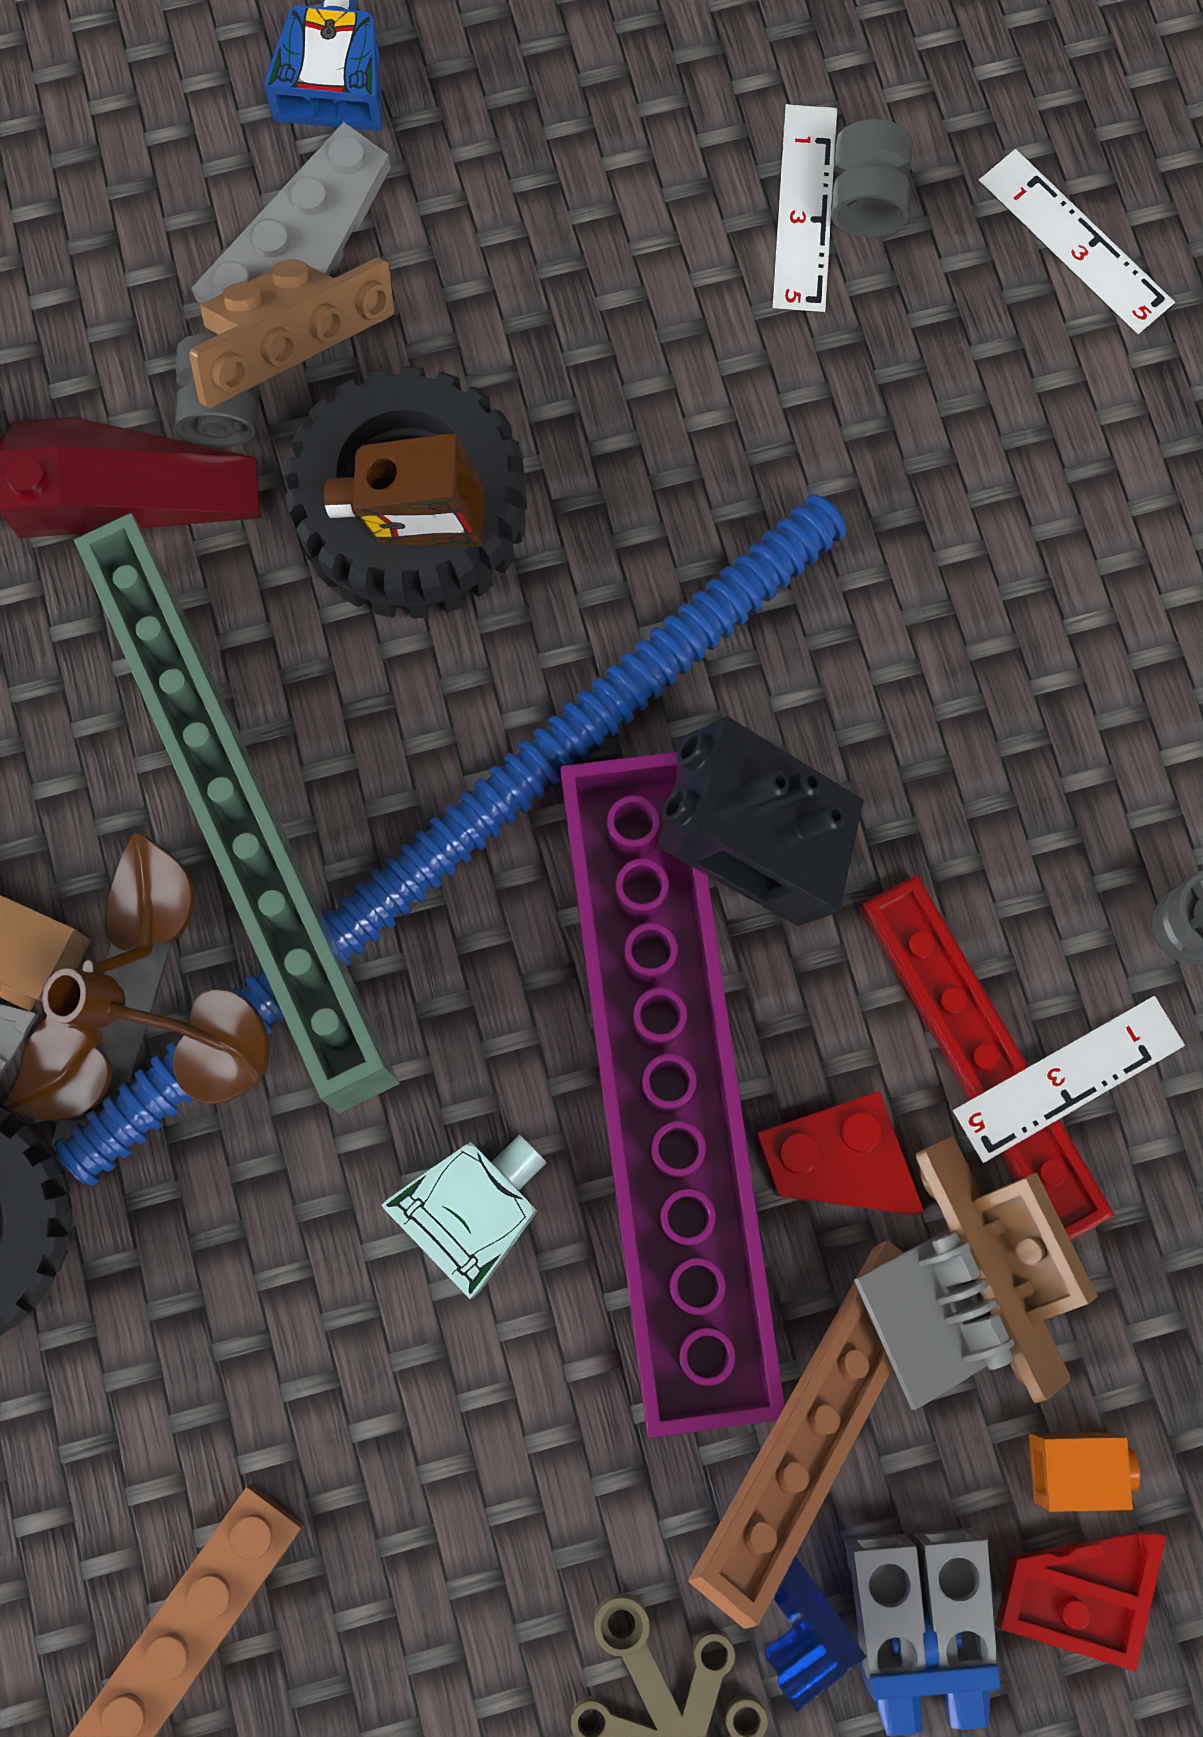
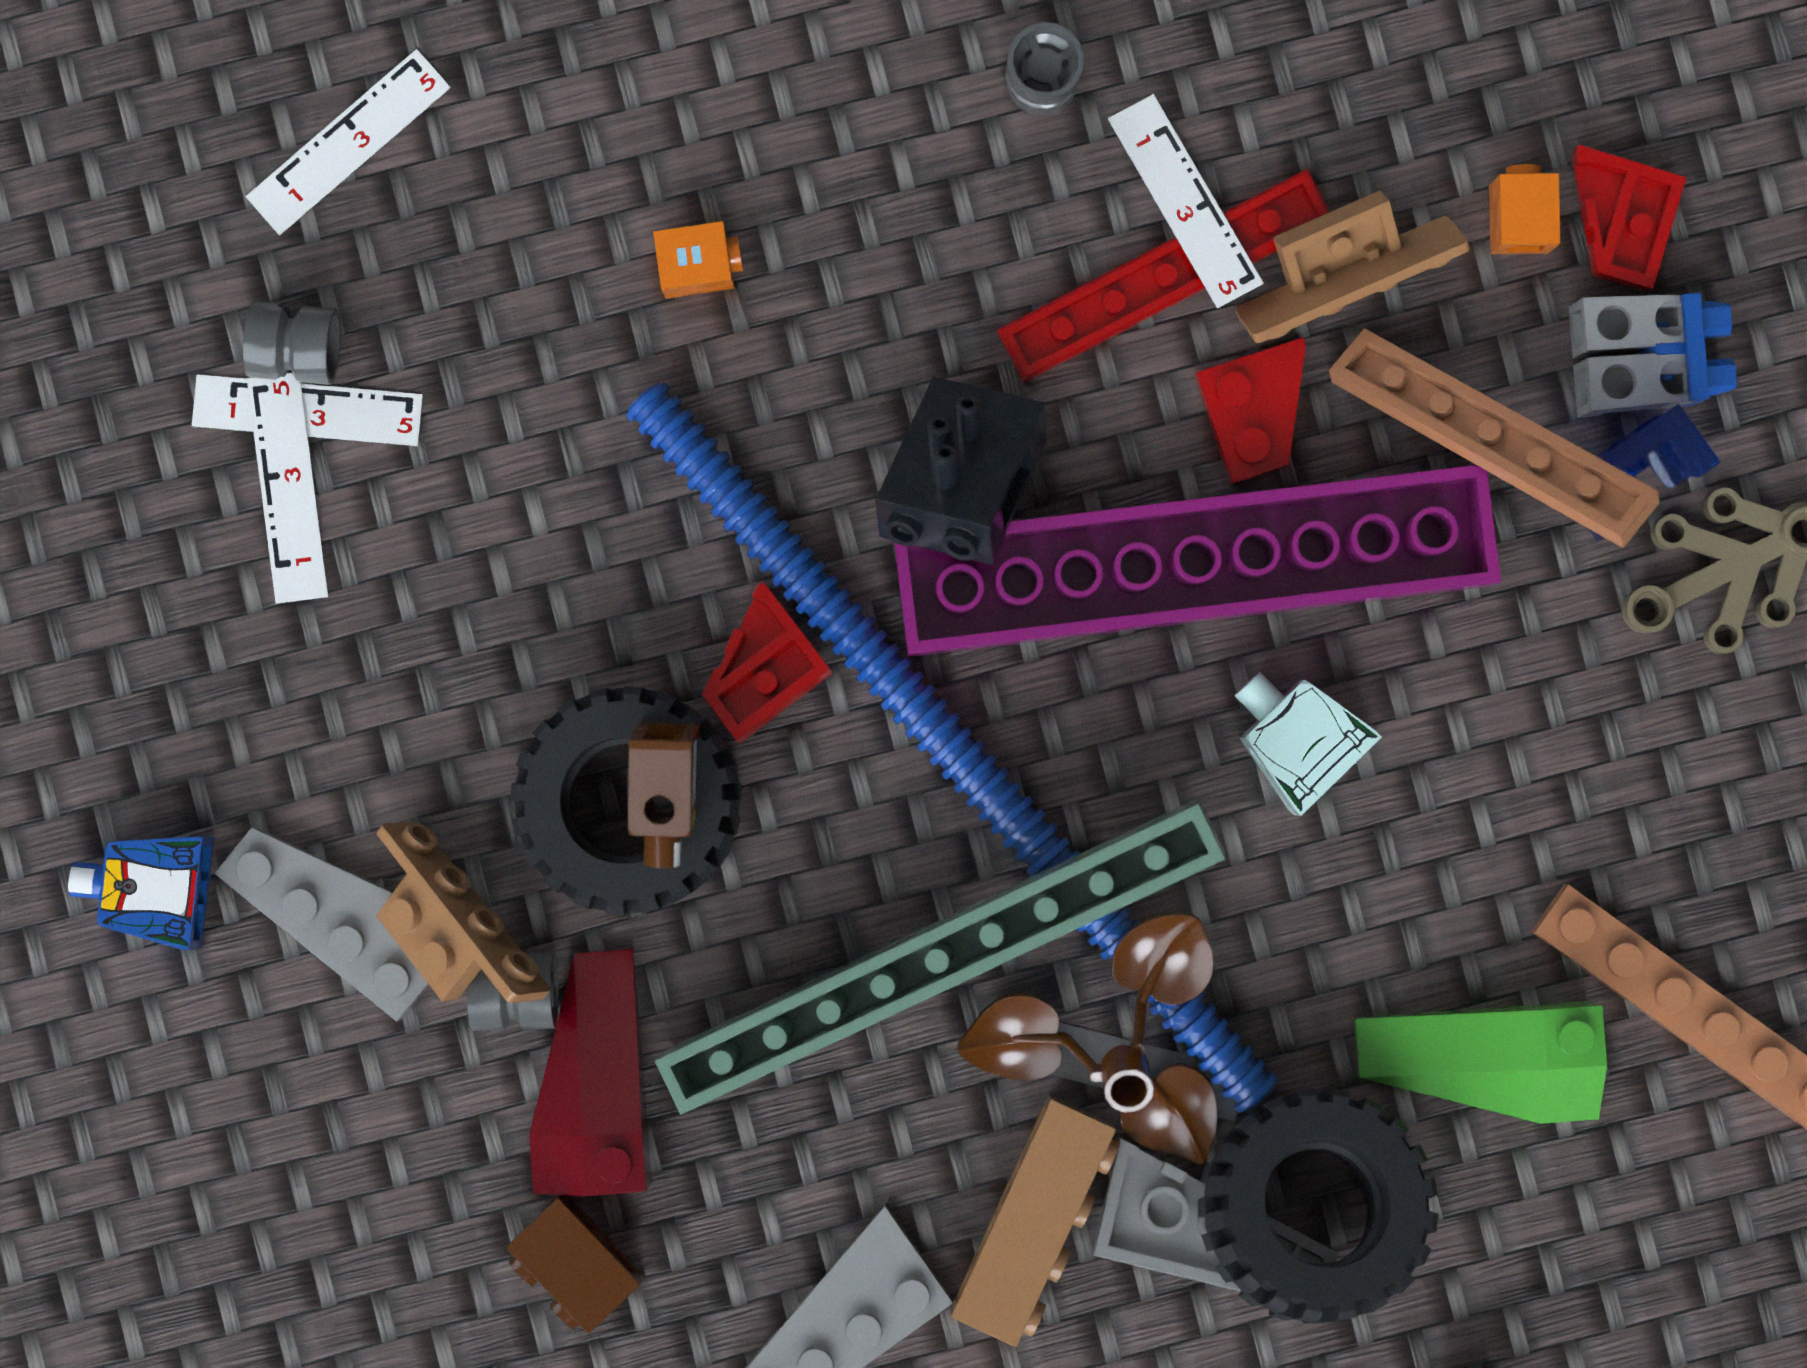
camera: 90 degrees left, 10 degrees up
light grey hinge [854,1230,1015,1410] -> none
none -> white sticker [247,373,328,604]
none -> orange brick [653,221,743,299]
none -> red wing [701,582,833,744]
none -> bright green wedge [1354,1001,1607,1124]

